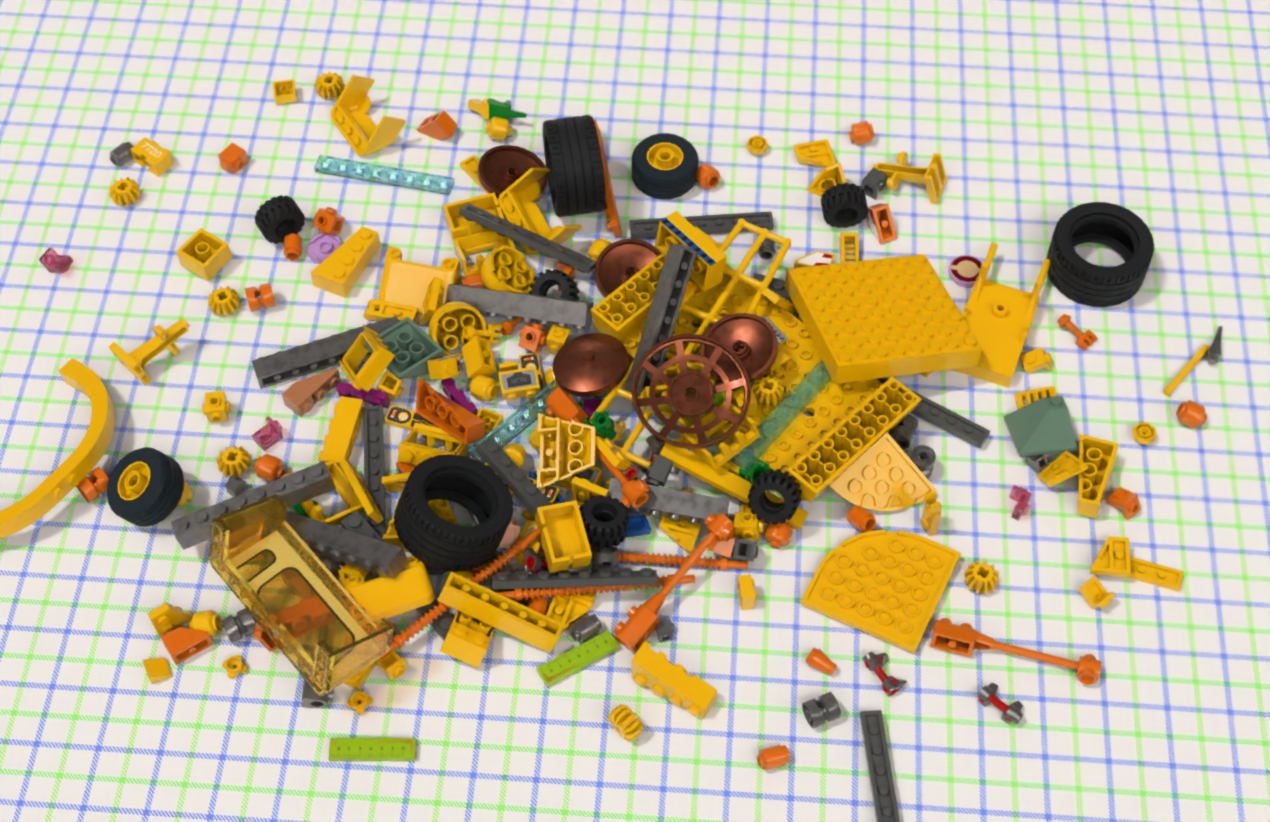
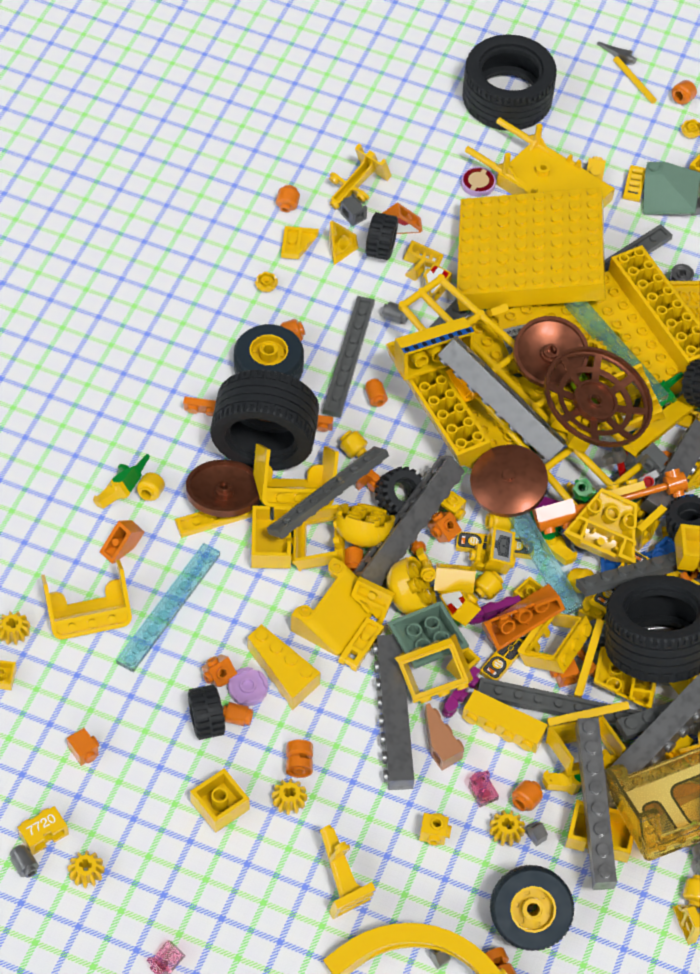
camera: 75 degrees left, 0 degrees up
copper dish [595,239,661,298] -> none
orange hinge [1057,314,1098,351] -> none
none -> yellow slope [405,257,426,281]

